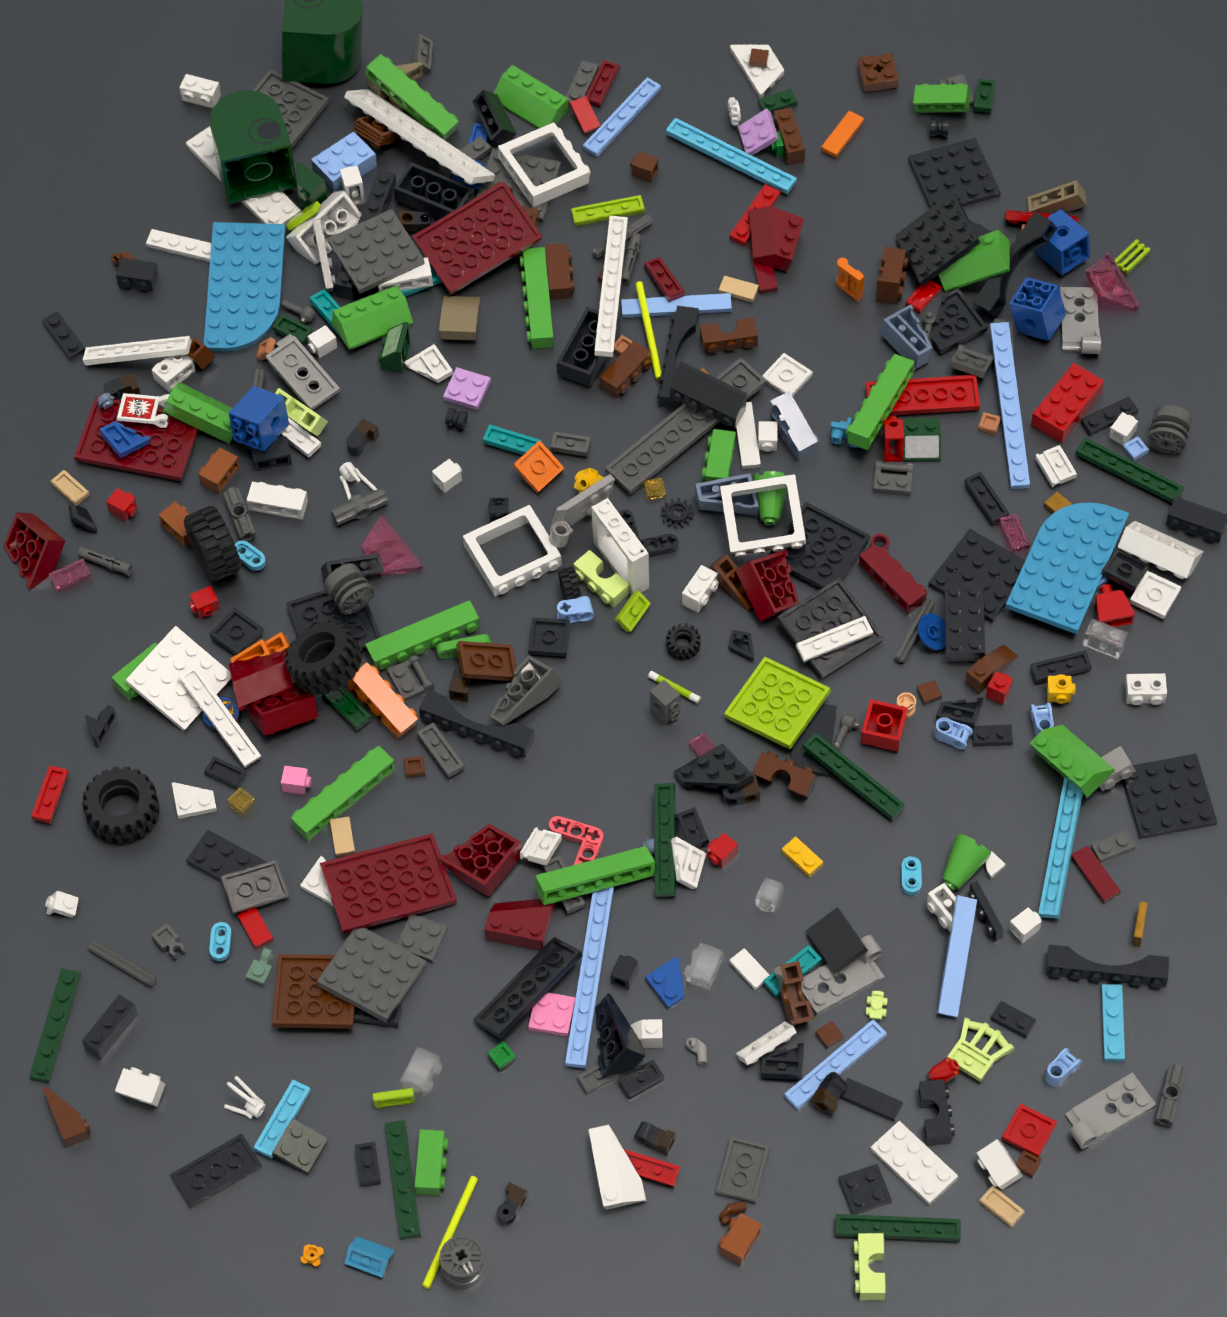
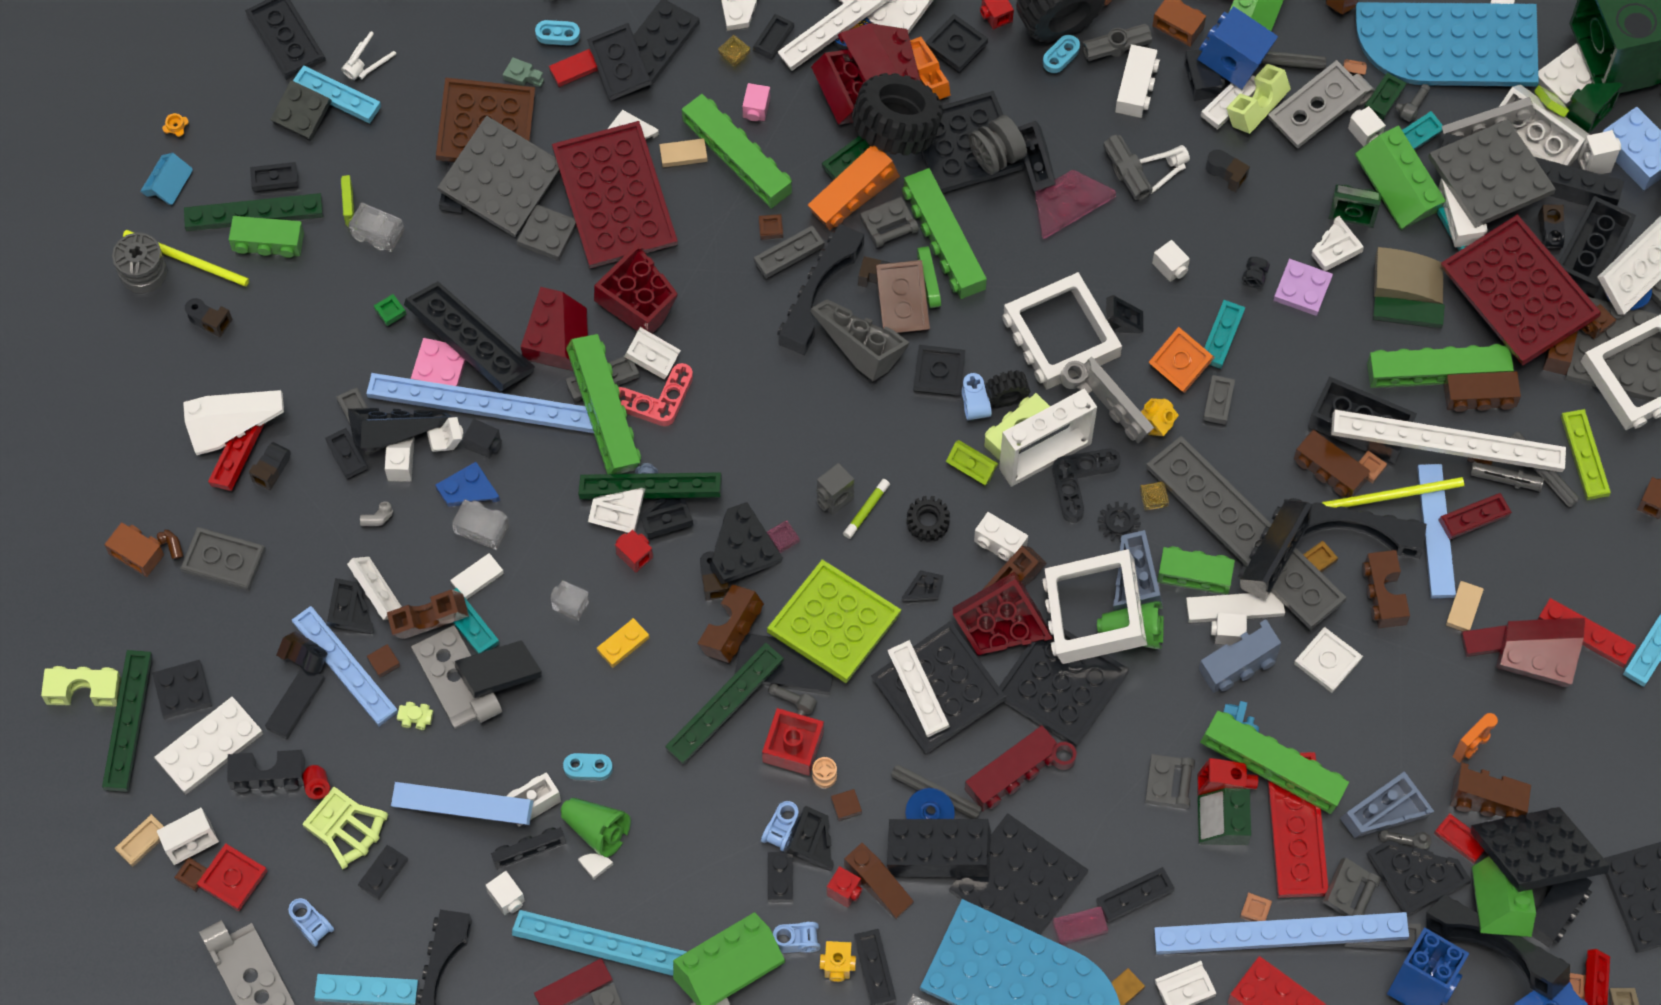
camera: 90 degrees right, 5 degrees up
none -> white bracket [427,417,463,452]
none -> dark green tile [1373,296,1445,328]

